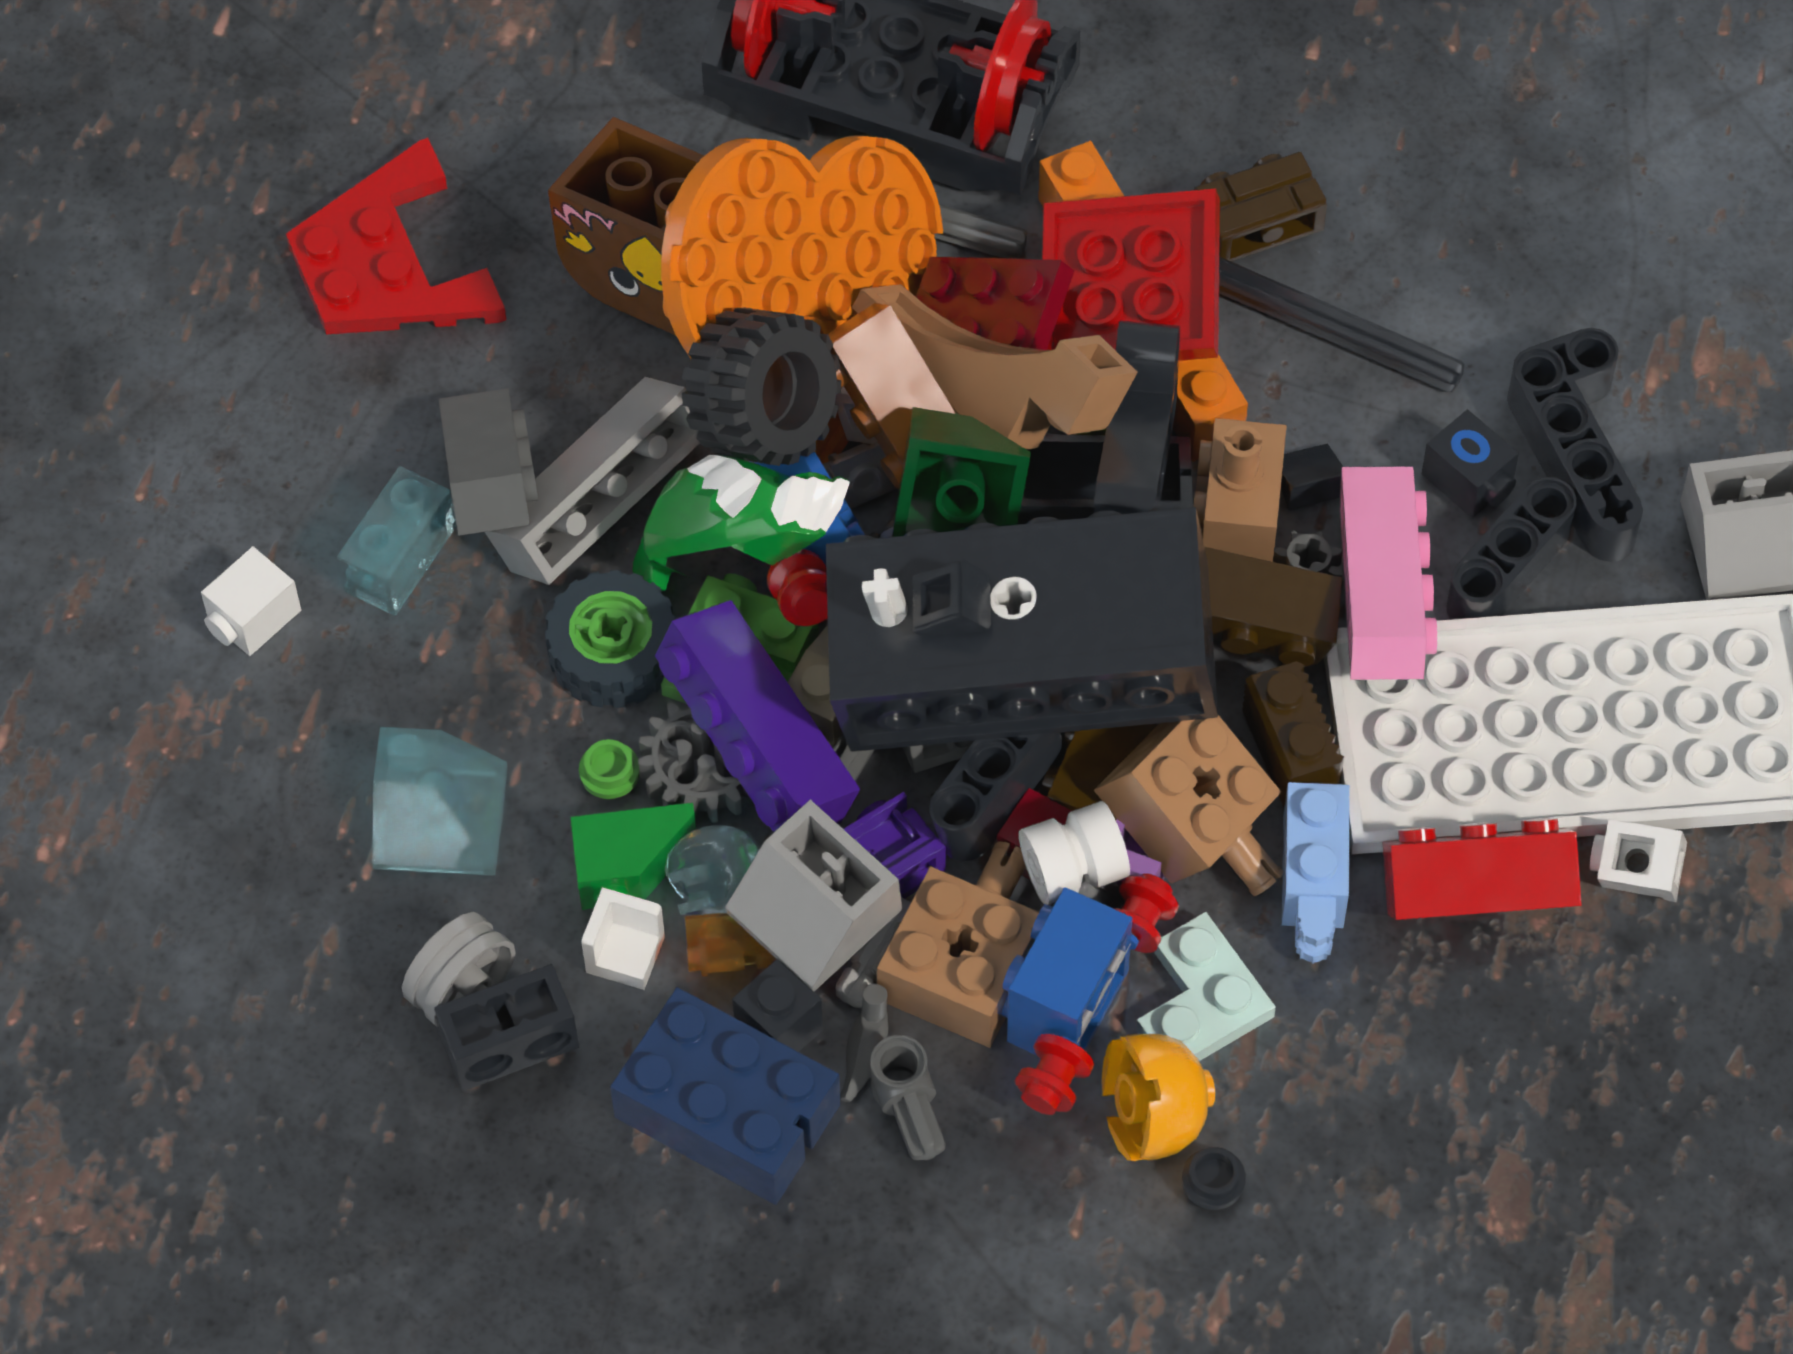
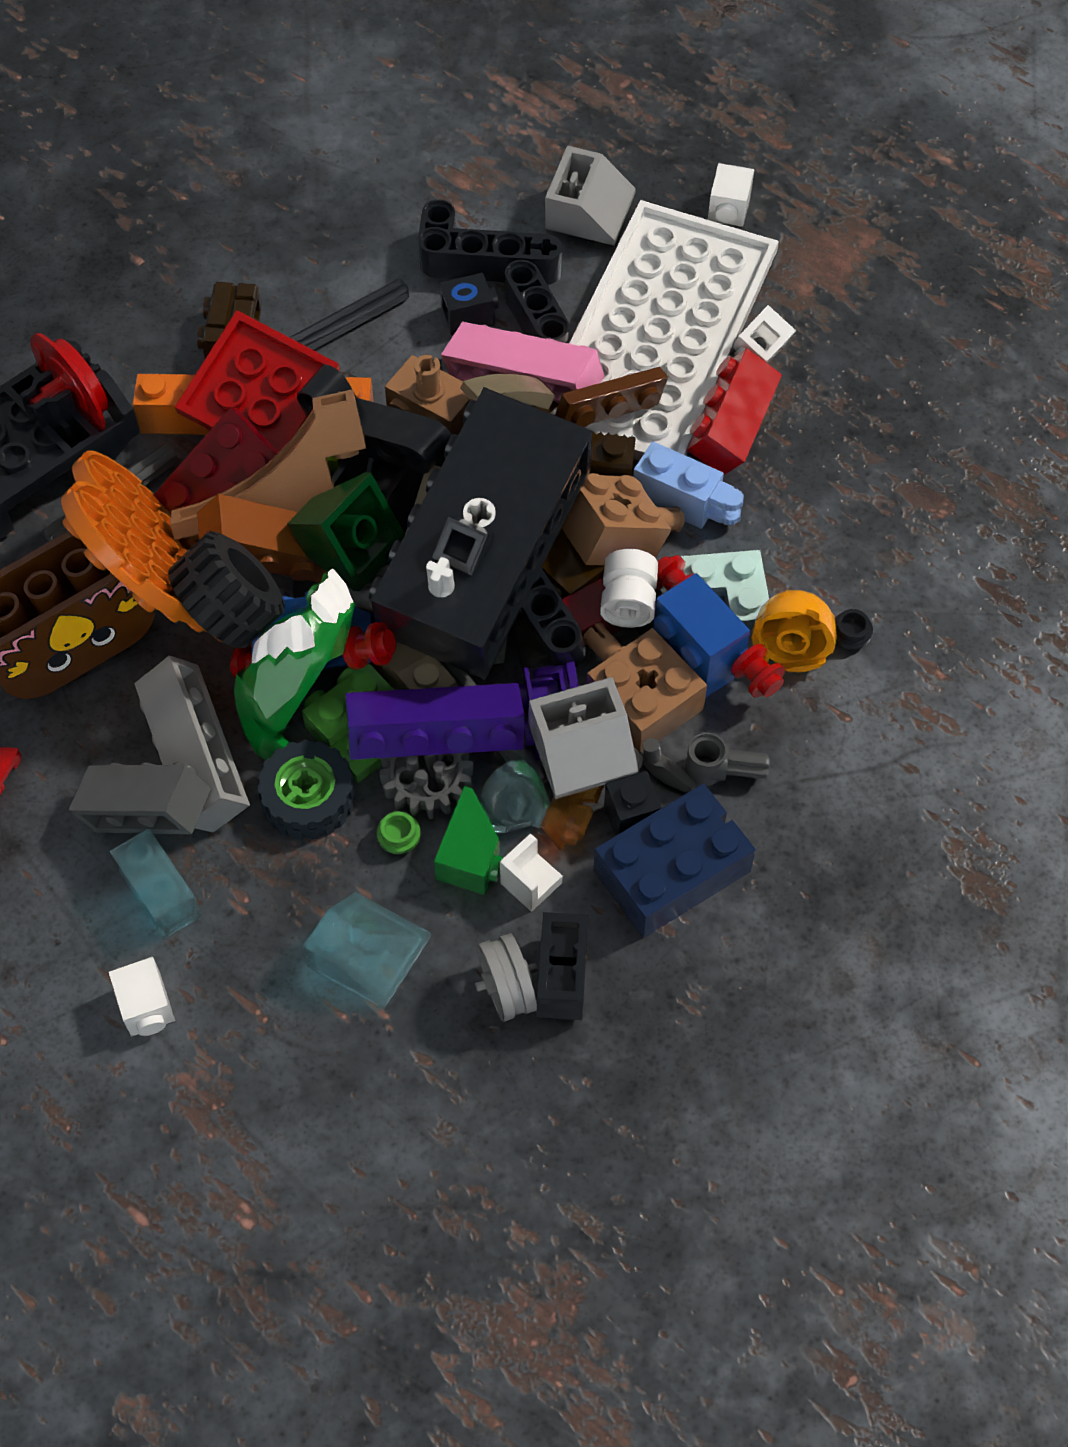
camera: 65 degrees left, 0 degrees up
none -> dark tan slope [460,374,555,410]
none -> reddish brown plate [555,367,668,427]

